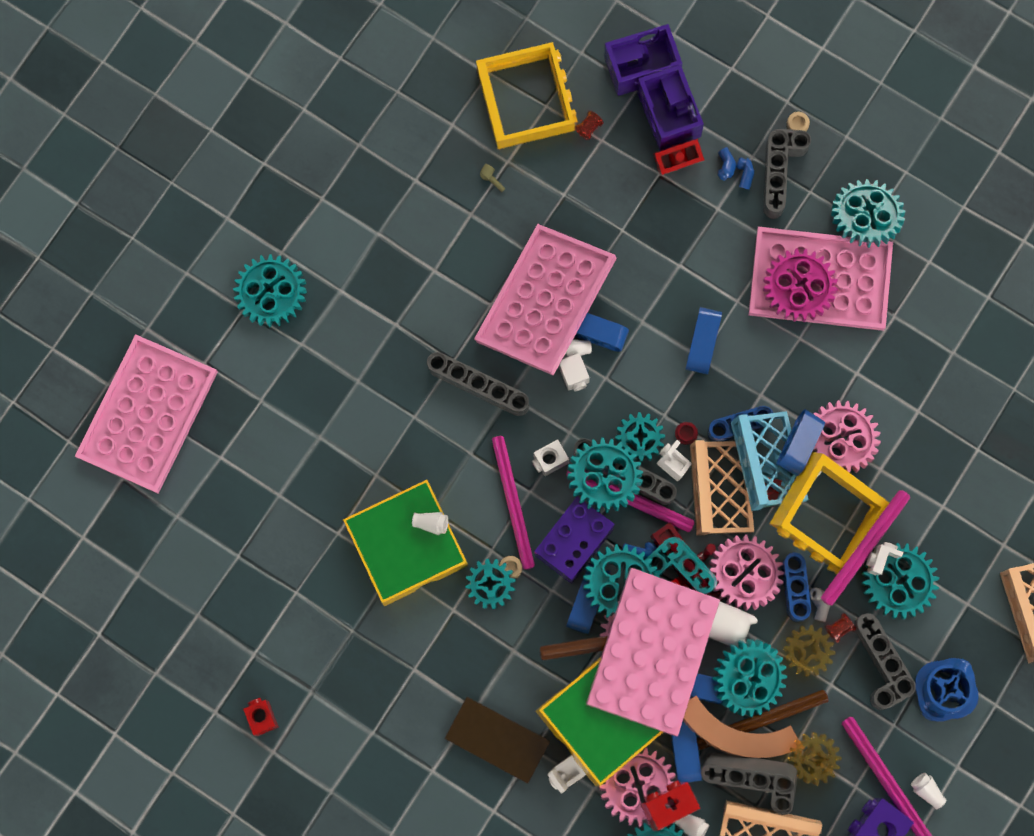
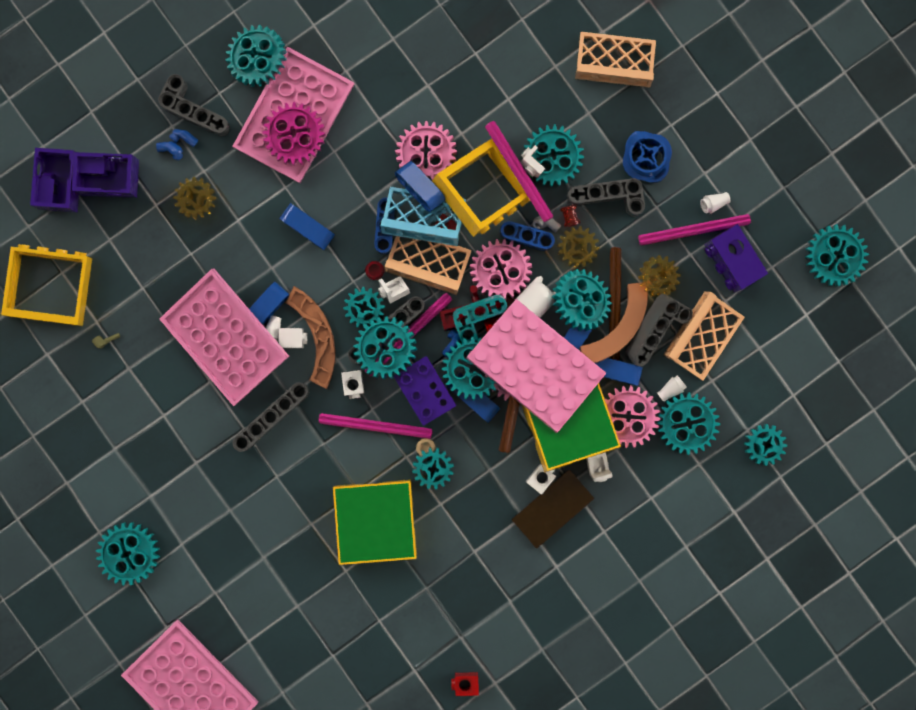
camera: 80 degrees left, 10 degrees up
white cone [412,512,448,535] -> none
clear red bush [574,110,604,140] -> none
red brick [640,780,700,831] -> none
red brick [653,139,704,175] -> none
tan tile [787,112,810,131] -> none
none -> clear yellow gear [173,177,216,219]
none -> nougat tile [285,286,335,389]
none -> white brick [526,464,556,495]

